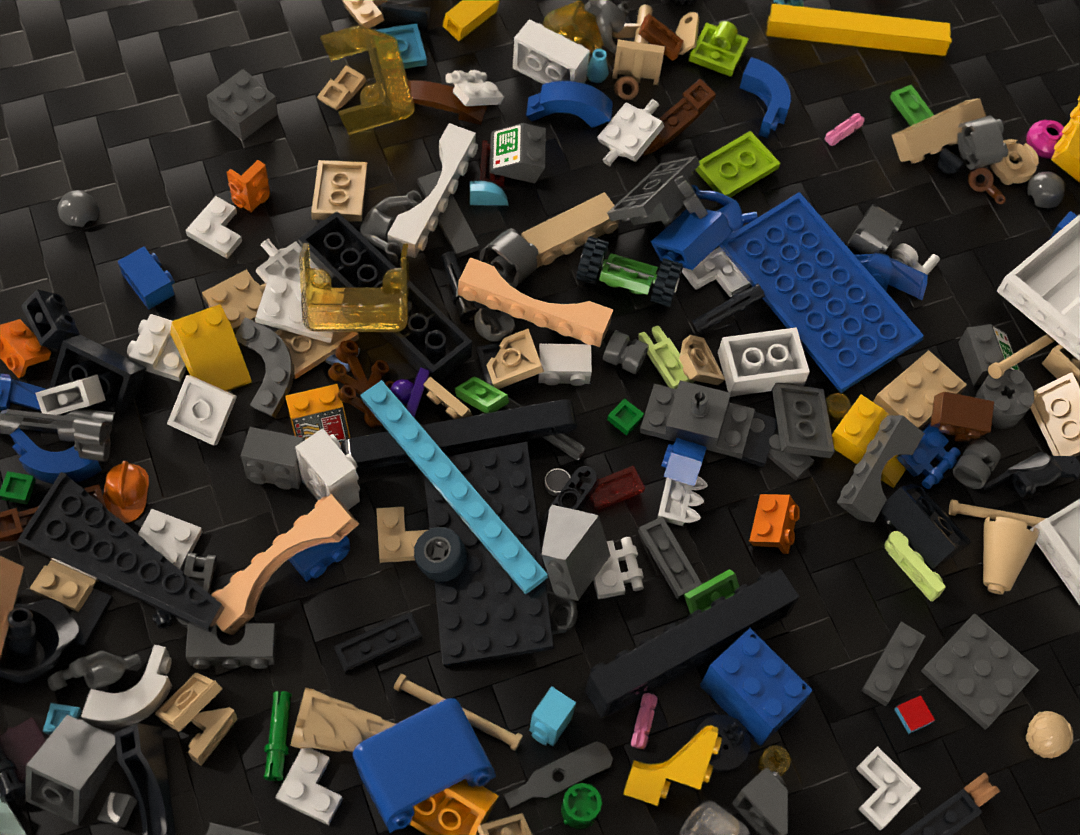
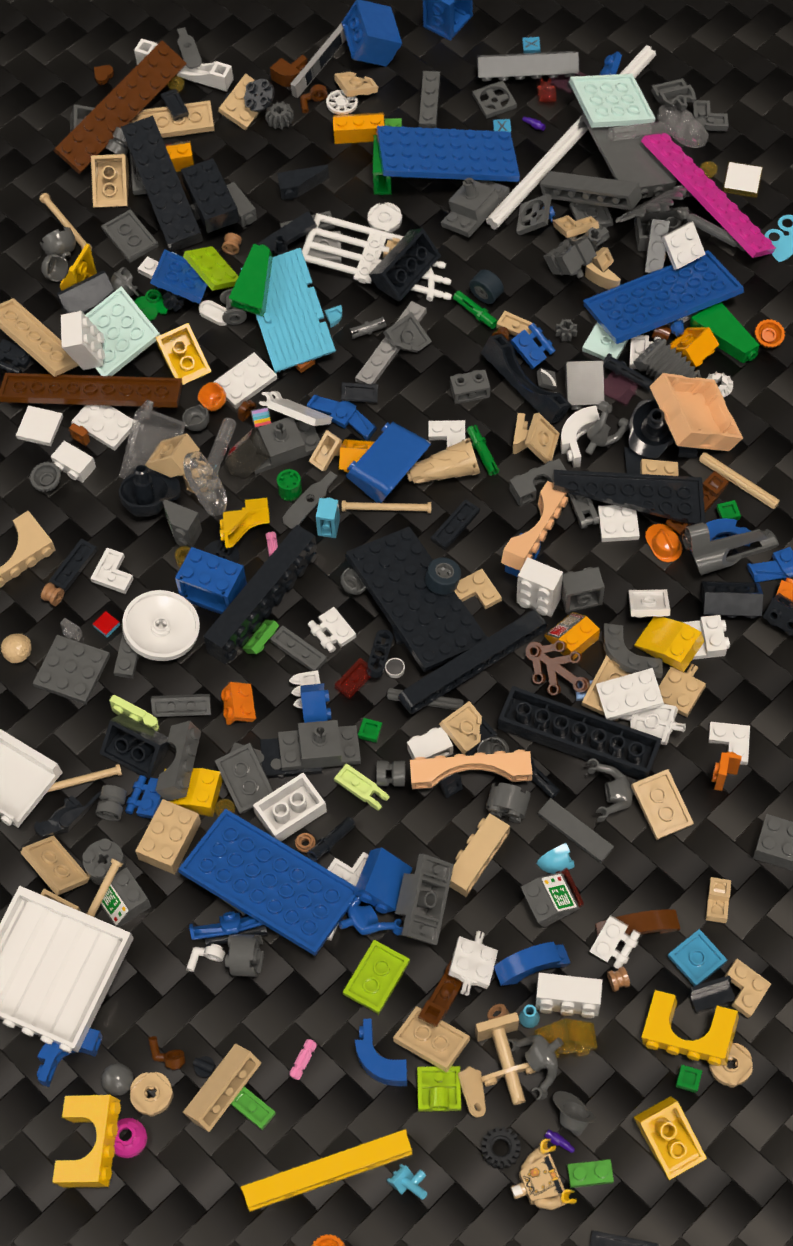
camera: 165 degrees right, 0 degrees up
white brick [36,375,106,415] -> none
medium azure tile [43,703,81,734] -> none
blue brick [118,246,175,310] -> none
clear yellow windscreen [299,243,409,332] -> none
clear yellow windscreen [320,25,415,135] -> none
medium azure plate [360,380,548,595] -> none
white arch [387,123,478,258] -> none
dark purple tile [390,367,430,417] -> none
tan plate [423,377,473,419] -> none
bright green plate [455,376,509,413] -> none
dark grey slope [542,505,611,601] -> none
plate [576,236,683,307] -> none
dark orange plate [638,14,684,61] -> none
dark grey plate [674,175,708,219] -> none
tan plate [679,335,725,385] -> none
reddish brown brick [930,392,994,442] -> none
dark grey brick [957,116,1008,170] -> none
tan cone [983,516,1039,595] -> none
none -> clear plate [60,618,83,641]
none -> white dish [122,590,200,661]
none -> dark grey plate [151,694,211,717]
none -> medium nougat plate [295,833,316,853]
none -> tan plate [393,1006,470,1072]
none -> medium nougat wheel [607,967,630,992]

